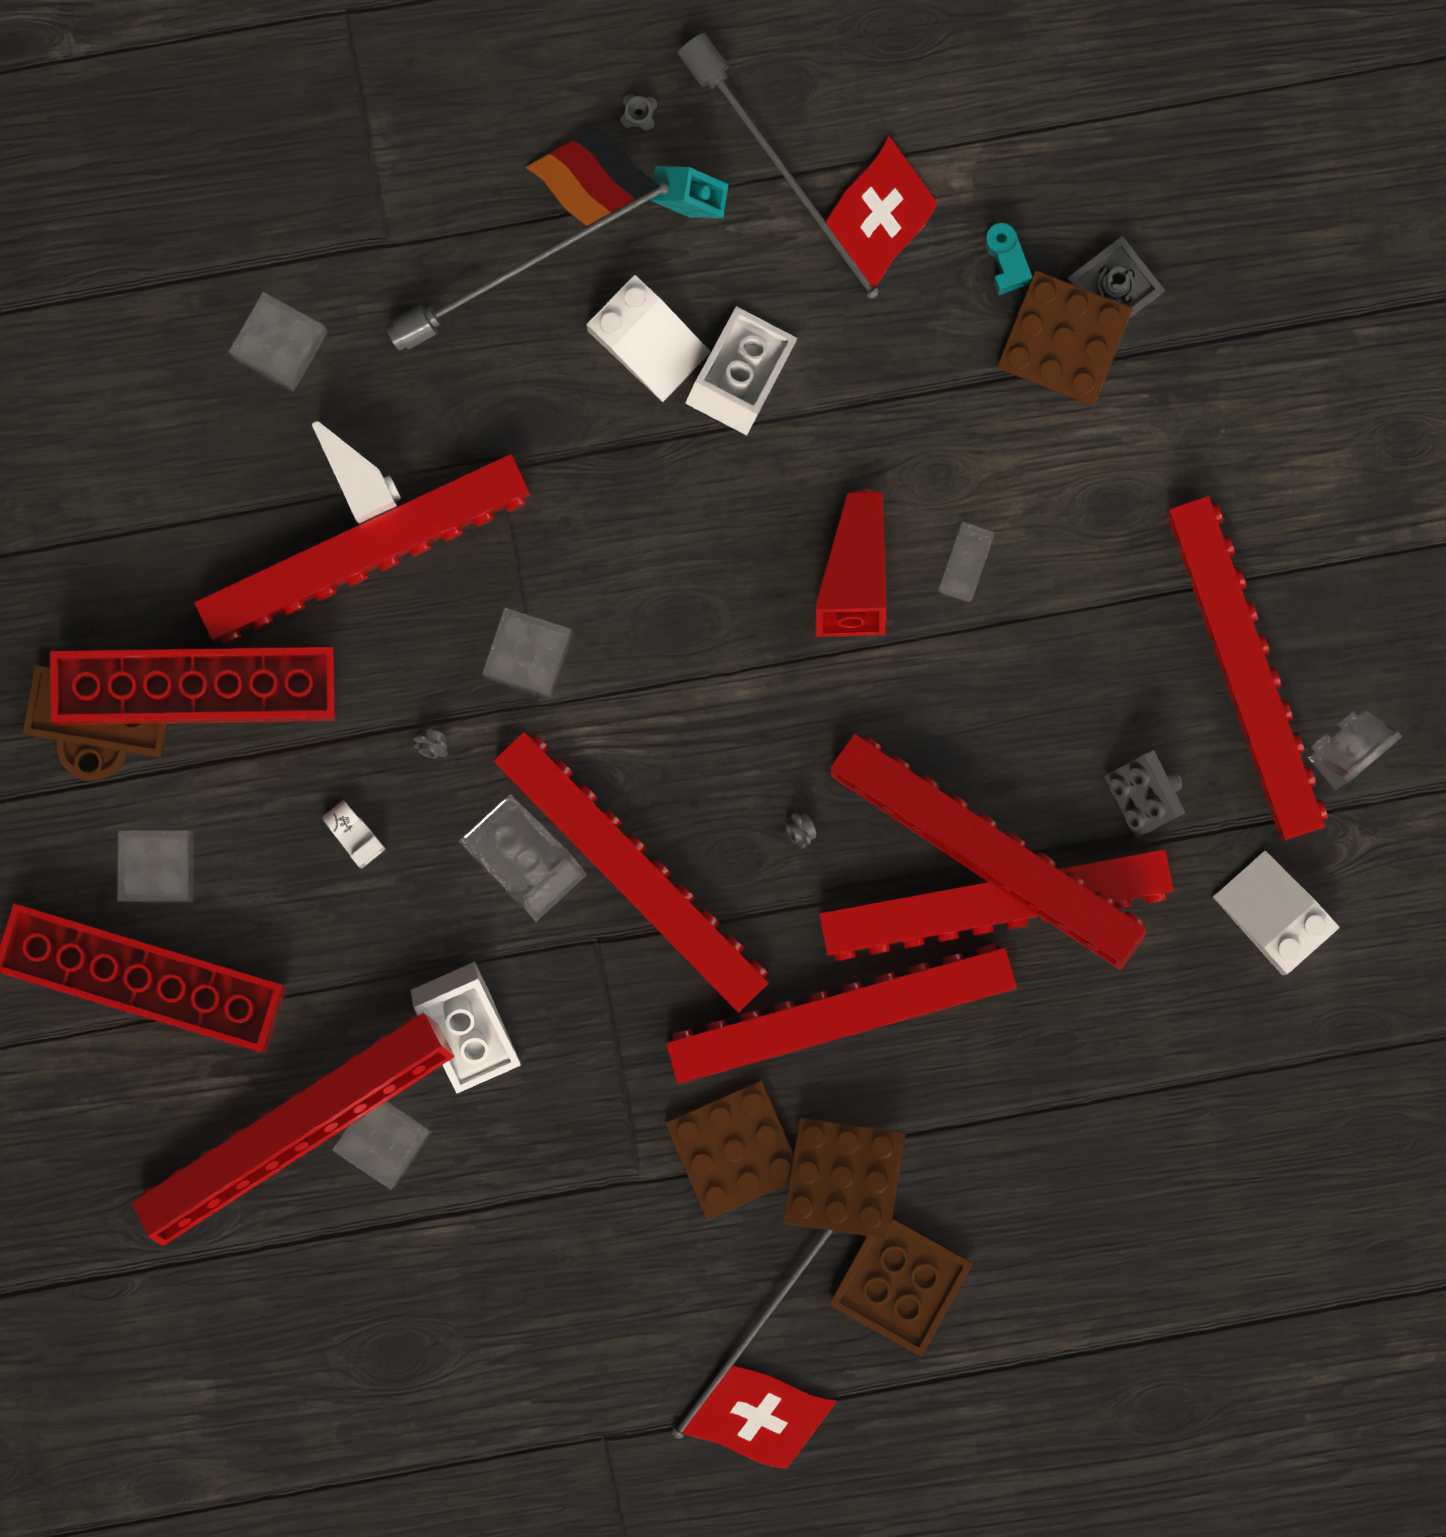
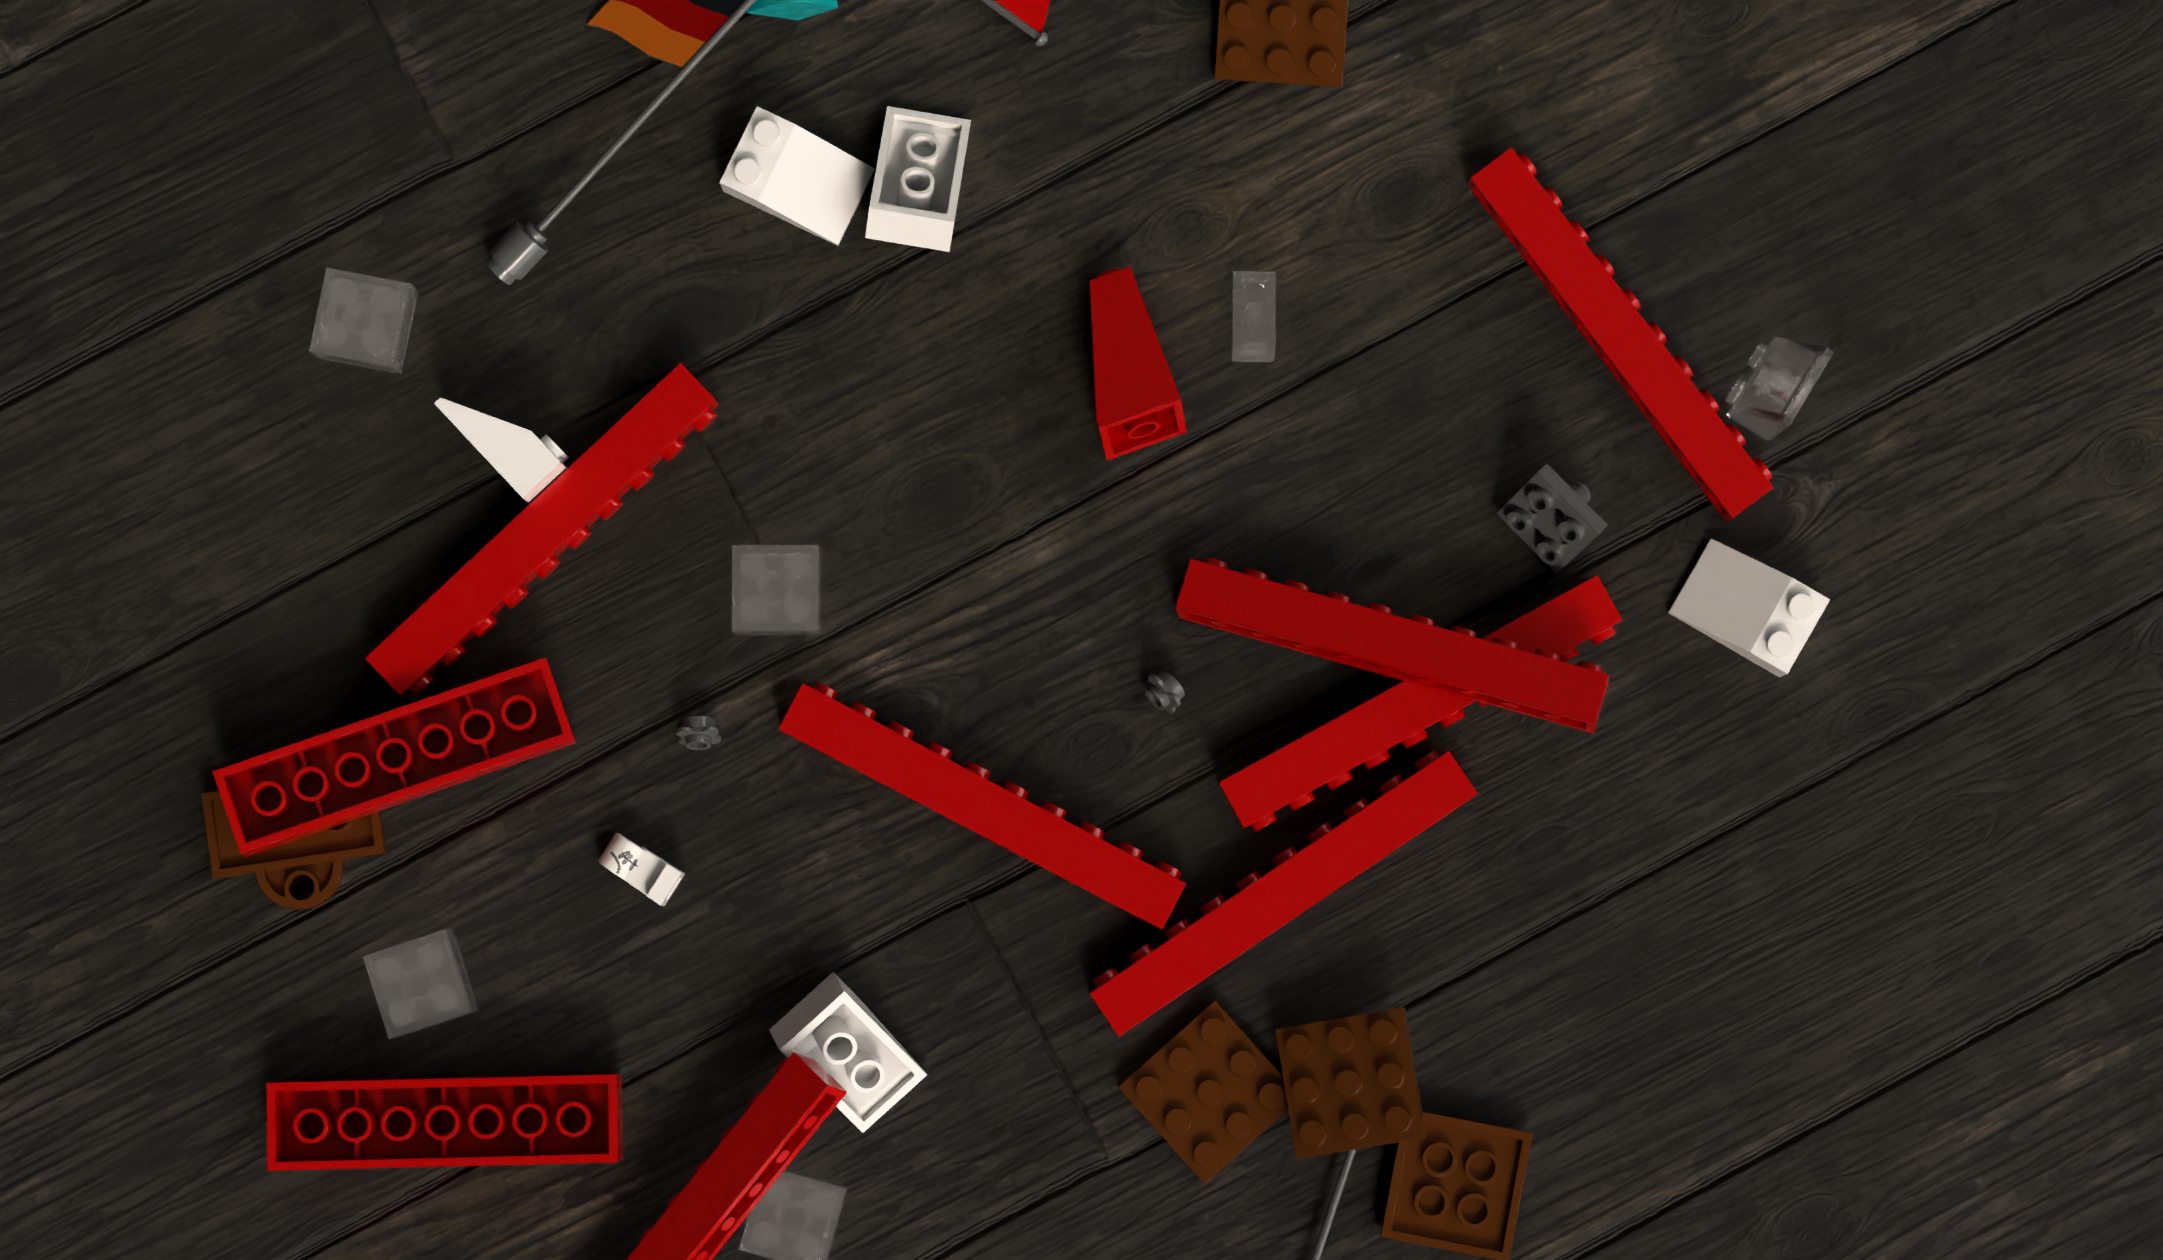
camera: 25 degrees left, 0 degrees up
clear slope [459,794,587,922] -> none

